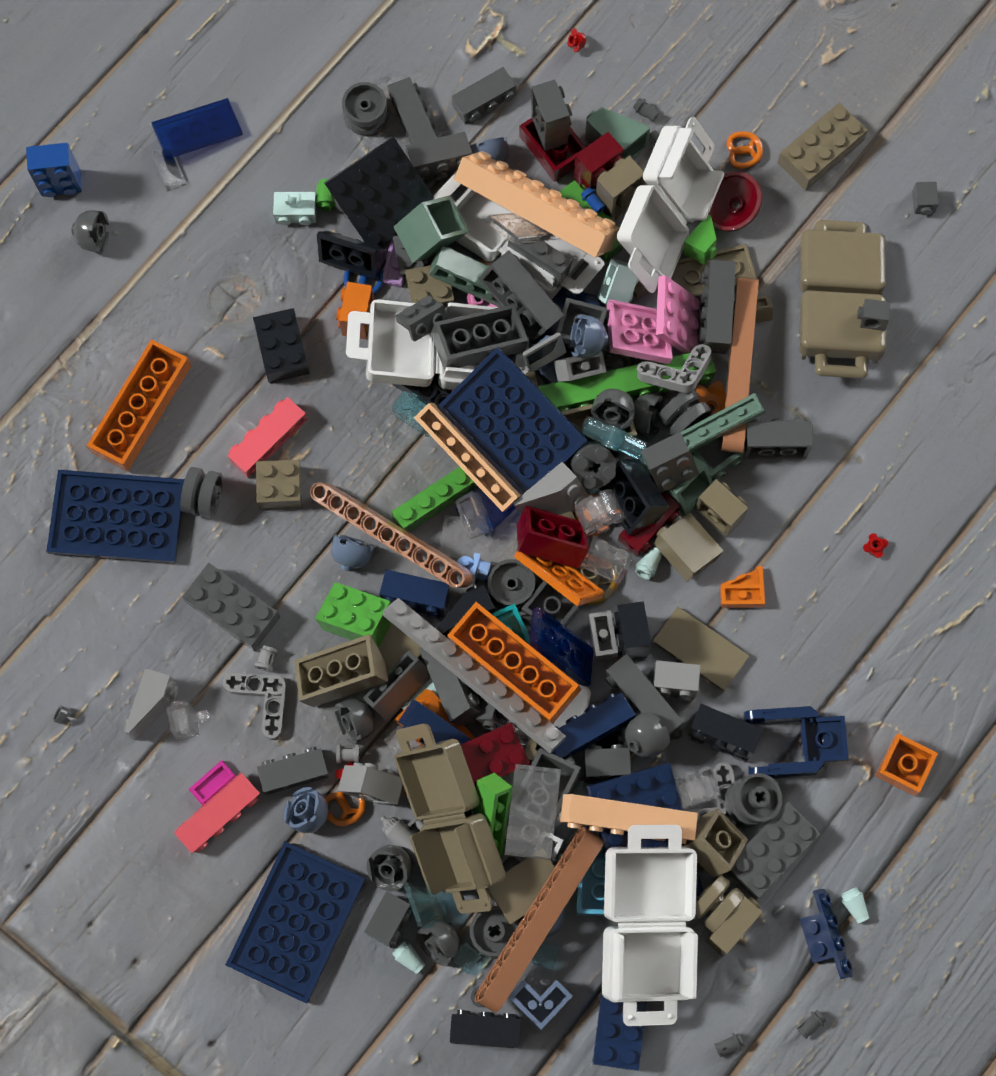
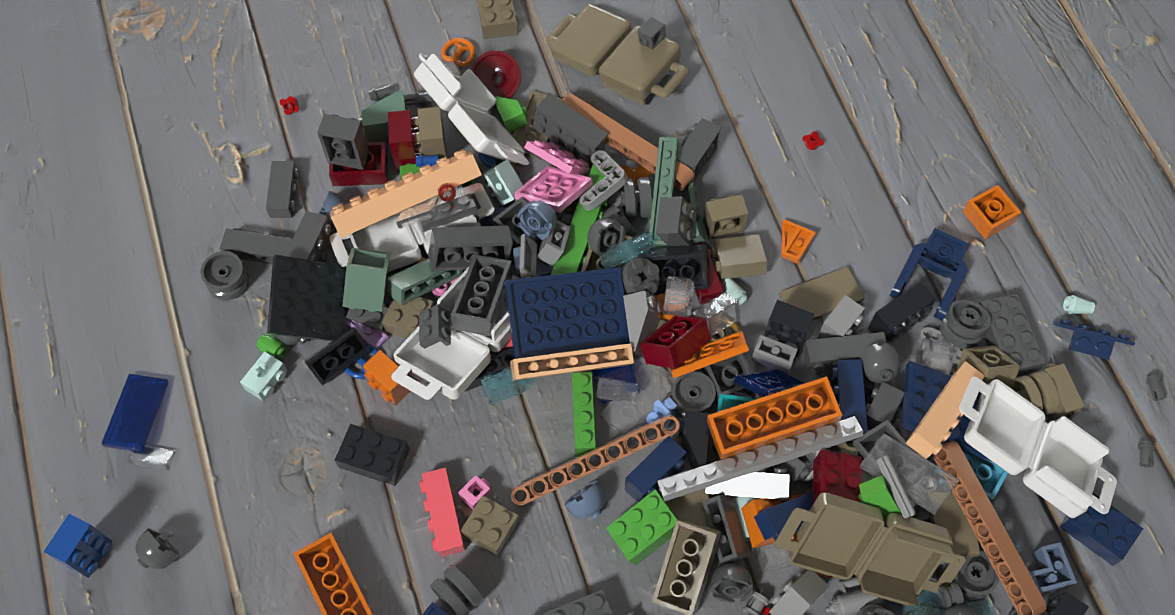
camera: 60 degrees left, 10 degrees down
none -> clear red bush [438,183,456,202]
none -> bright pink brick [458,475,491,510]
none -> light grey axle [877,456,915,518]
none -> dark grey wheel [938,582,964,608]

